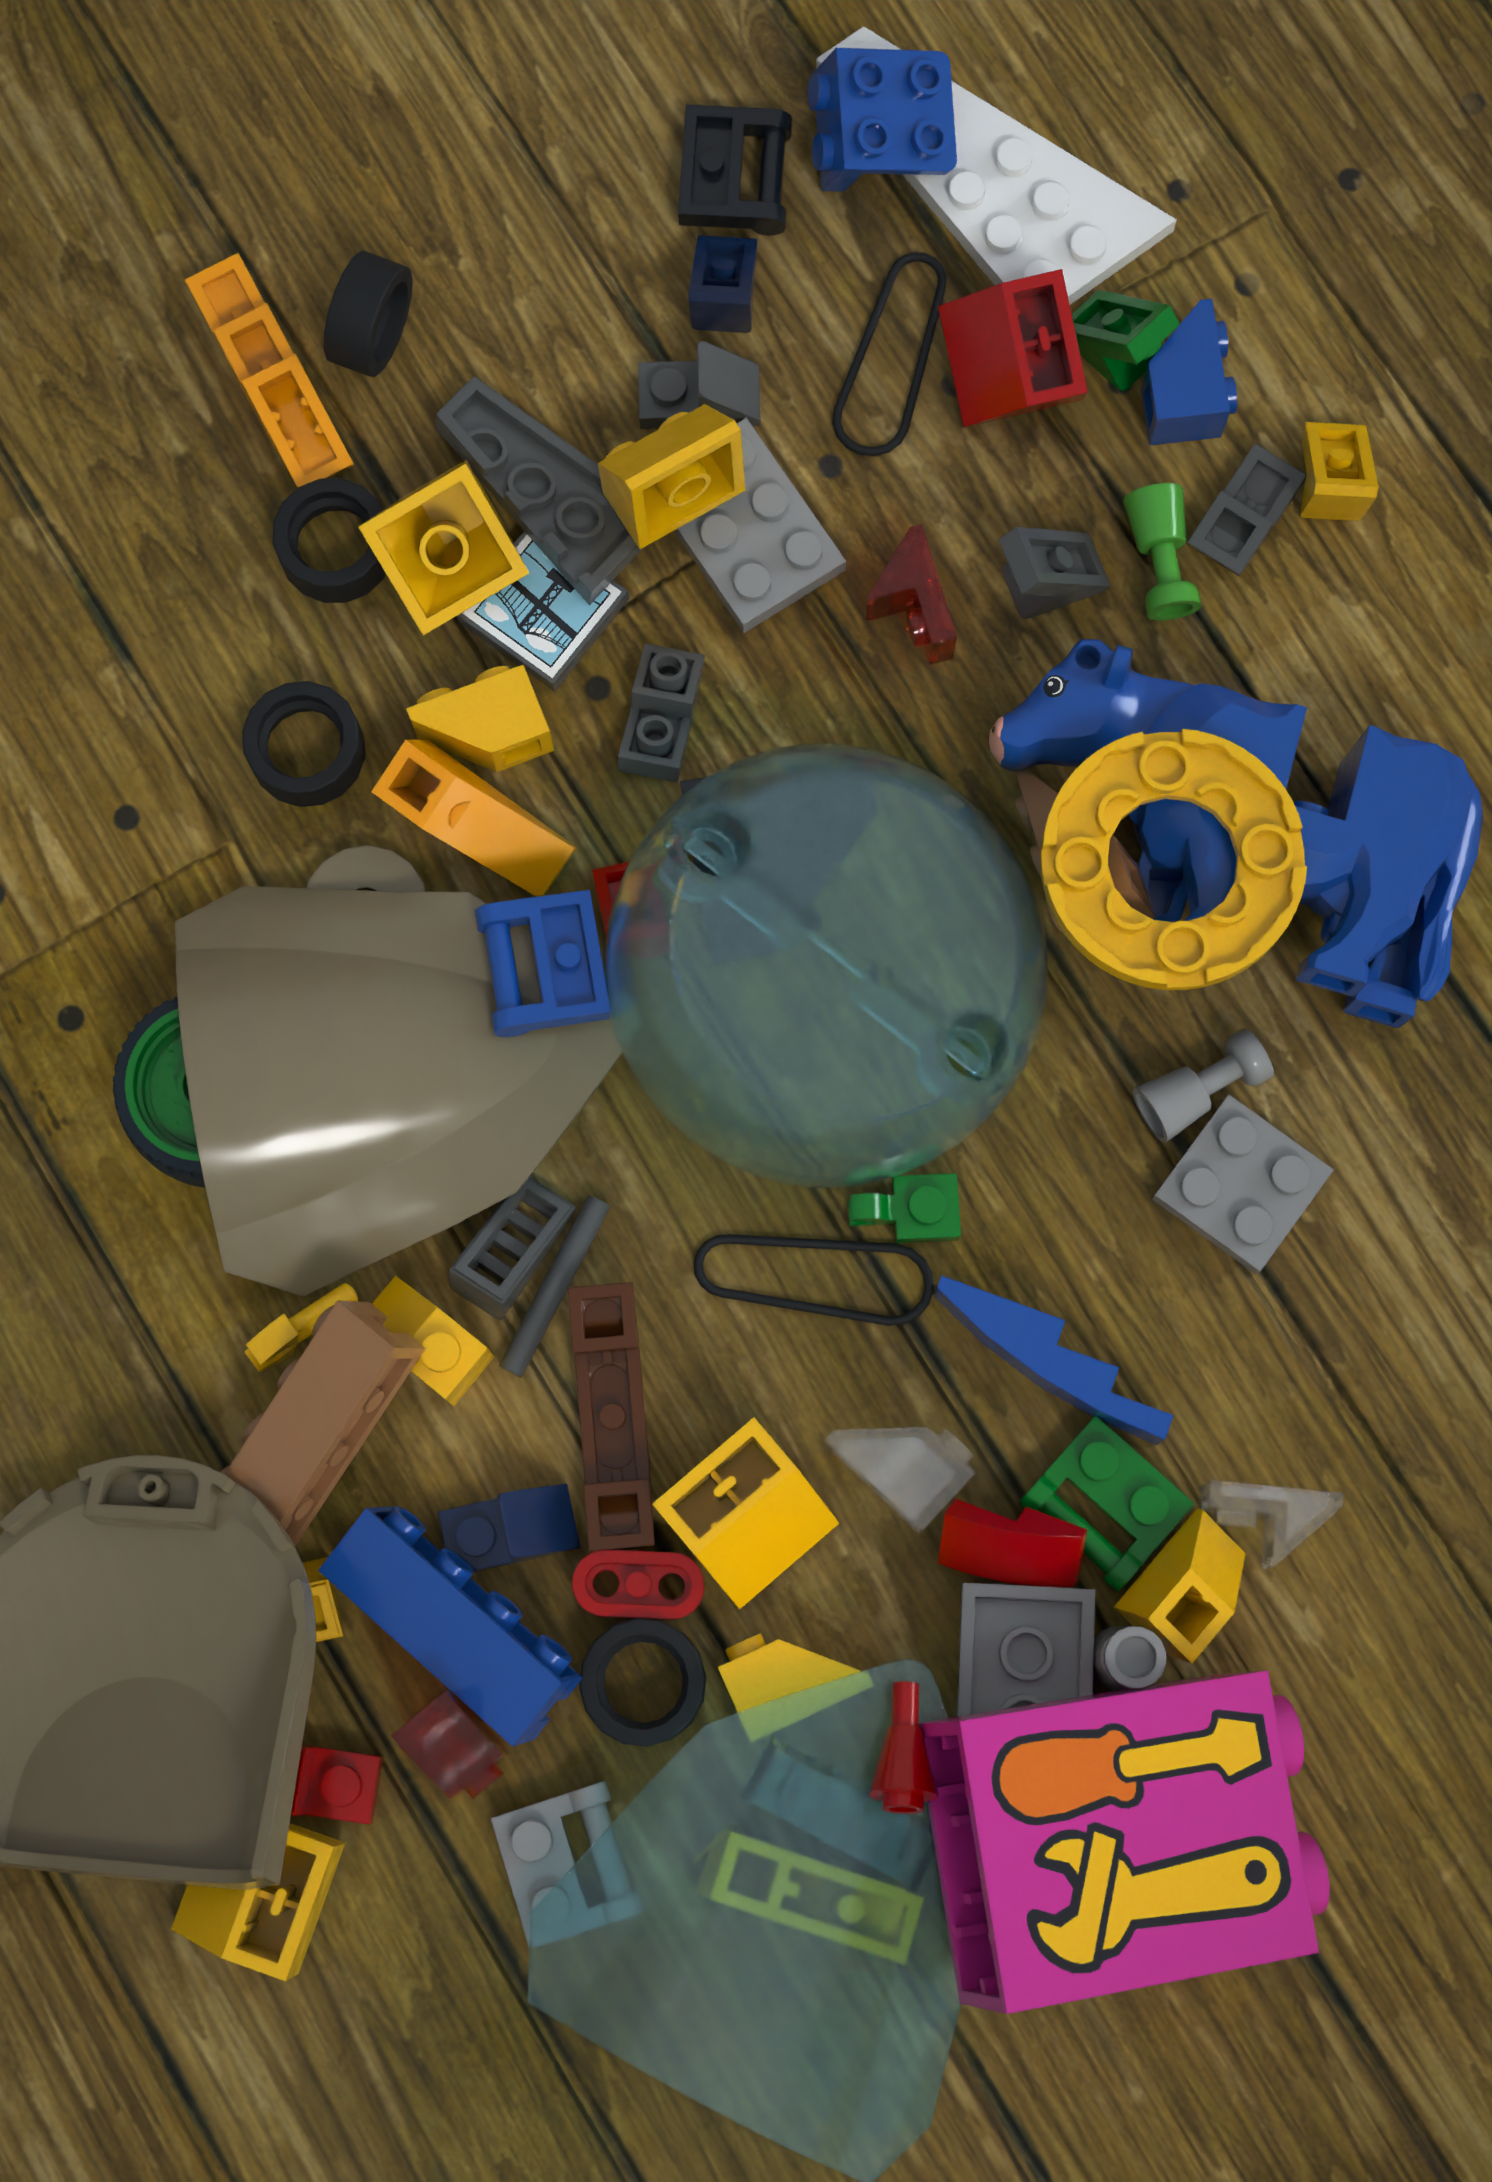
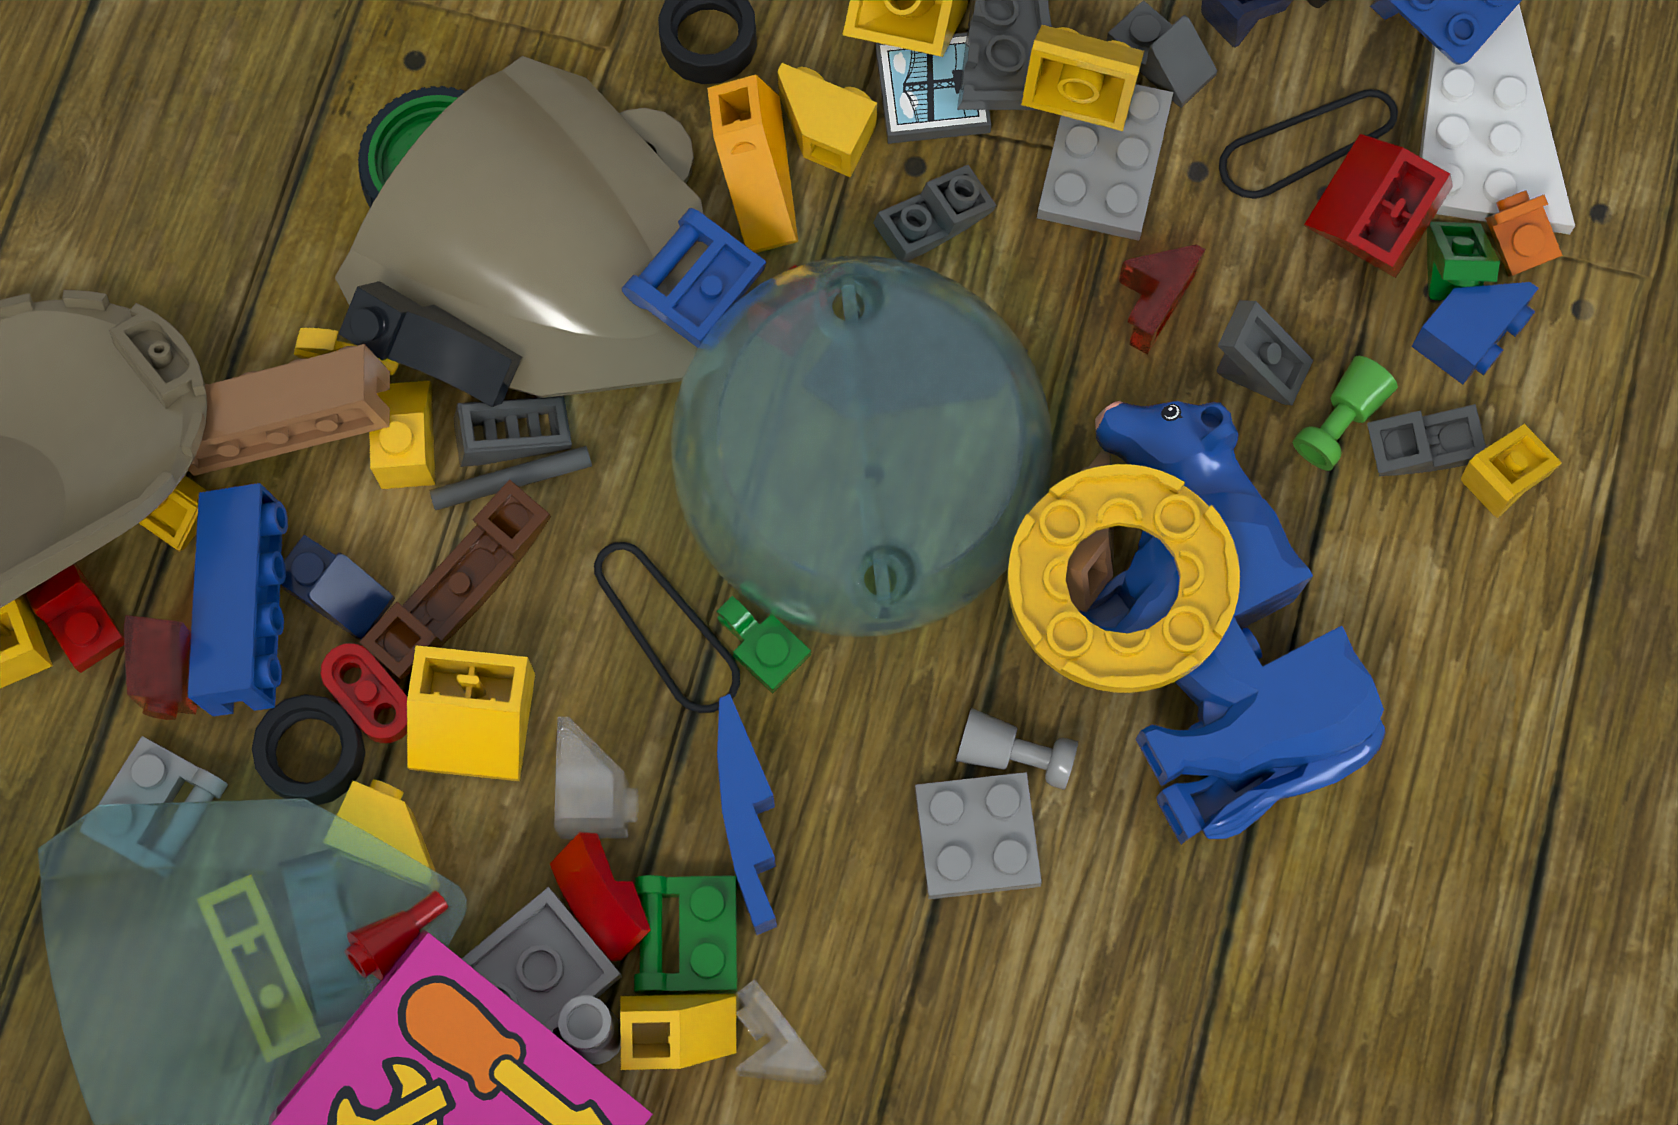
camera: 45 degrees right, 5 degrees down
none -> black slope [338,281,522,407]
none -> orange bracket [1485,190,1563,277]

